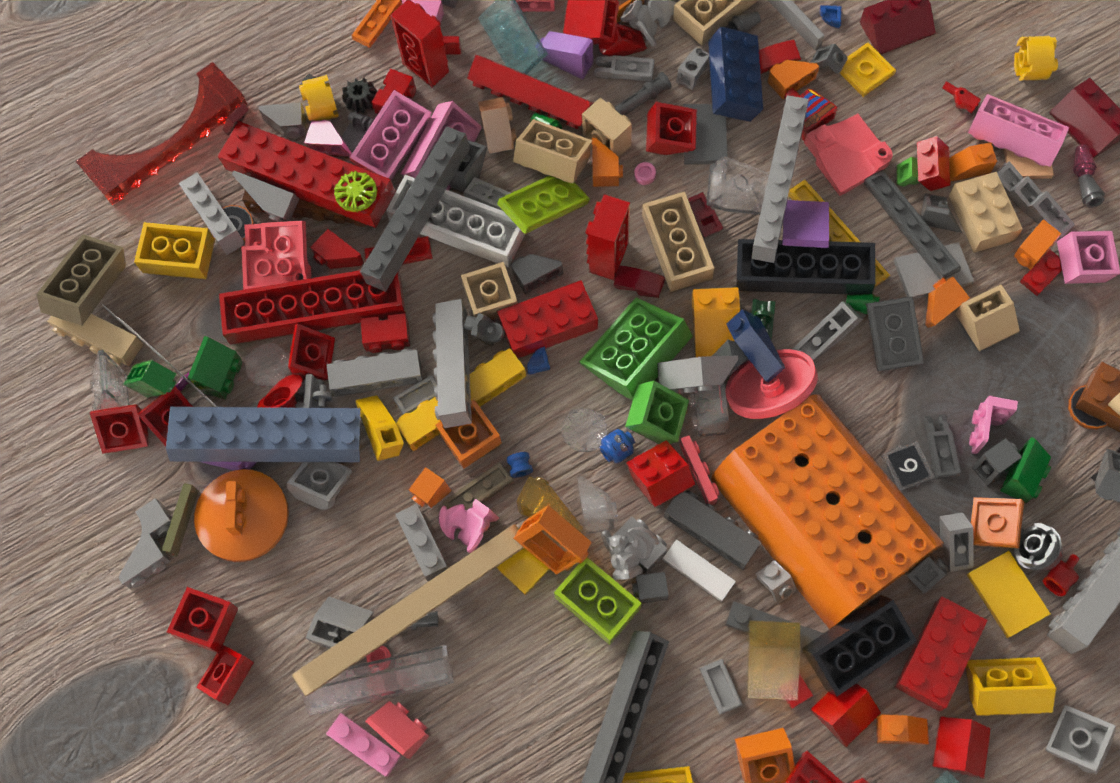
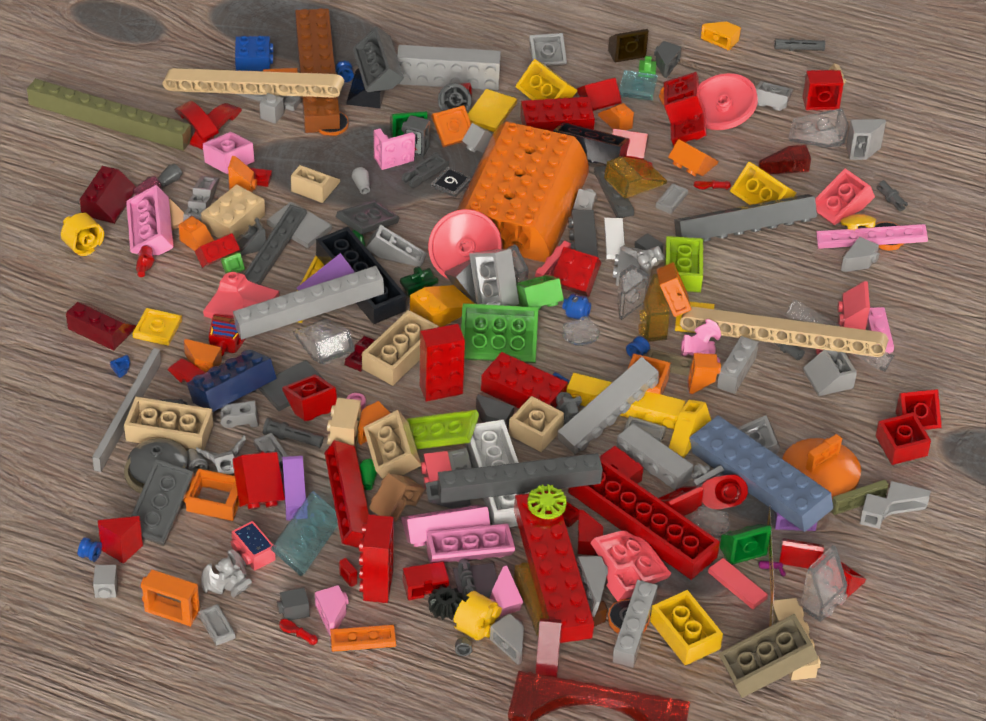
camera: 135 degrees left, 25 degrees down
green brick [123,360,176,398] -> none
dark blue slope [726,309,785,382] -> none
dark grey bracket [810,44,848,74] -> none
orange slope [925,277,970,328] -> none
none -> light grey cone [351,167,370,194]
none -> coral brick [421,451,452,489]
none -> red piece [694,180,731,190]
none -> coral tile [708,558,768,609]

